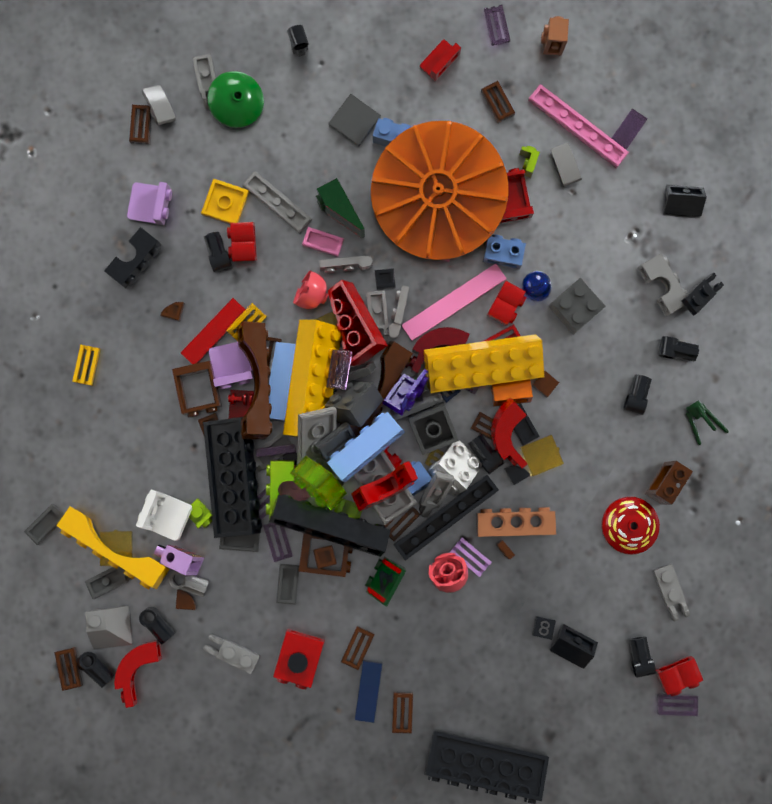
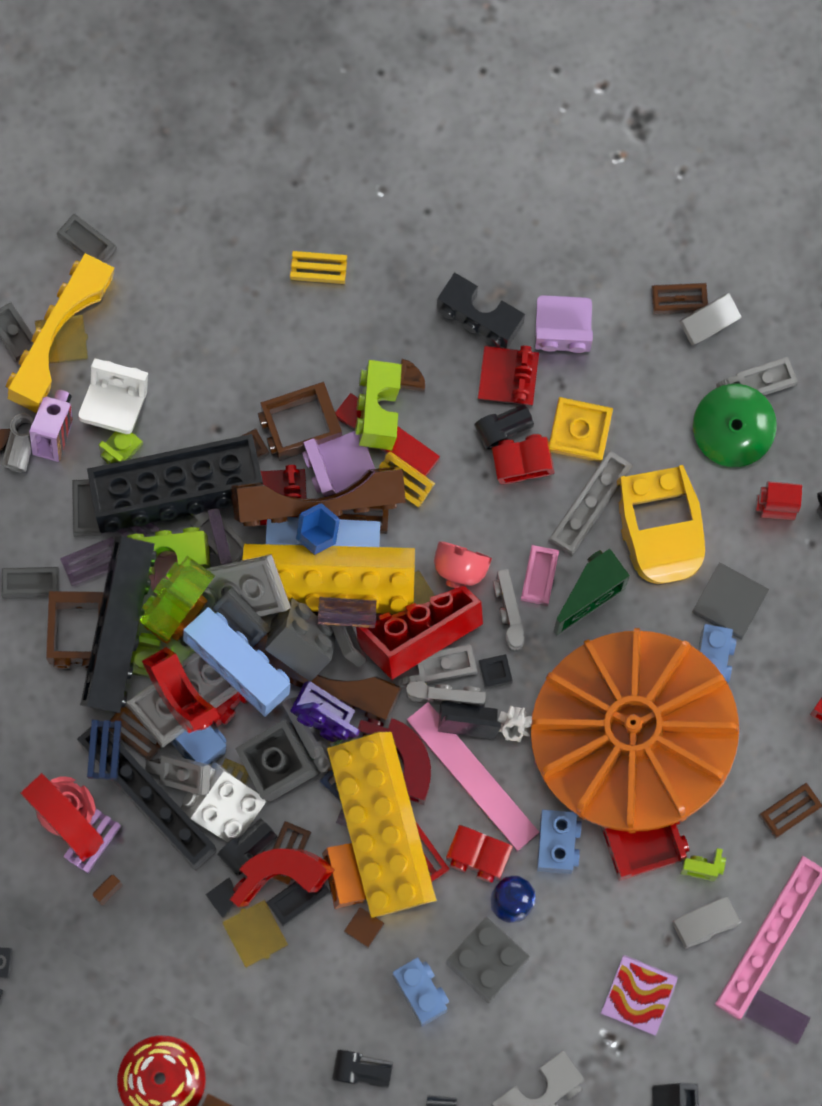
camera: 85 degrees right, 10 degrees down
reddish brown tile [313,545,337,569] -> none
dark green slope [365,556,406,607] -> none
nougat brick [476,507,556,537] -> none
none -> red arch [20,773,104,862]
none -> dark blue tile [87,719,122,780]
none -> blue panel [296,503,340,555]
none -> lime arch [355,360,402,450]
none -> medium blue brick [392,958,449,1027]
none -> black panel [438,701,501,739]
none -> red hinge [478,345,539,406]
none -> white gear [498,706,532,742]
none -> slope [601,955,678,1036]
none -> yellow slope [617,465,705,584]
none -> red brick [755,481,802,521]

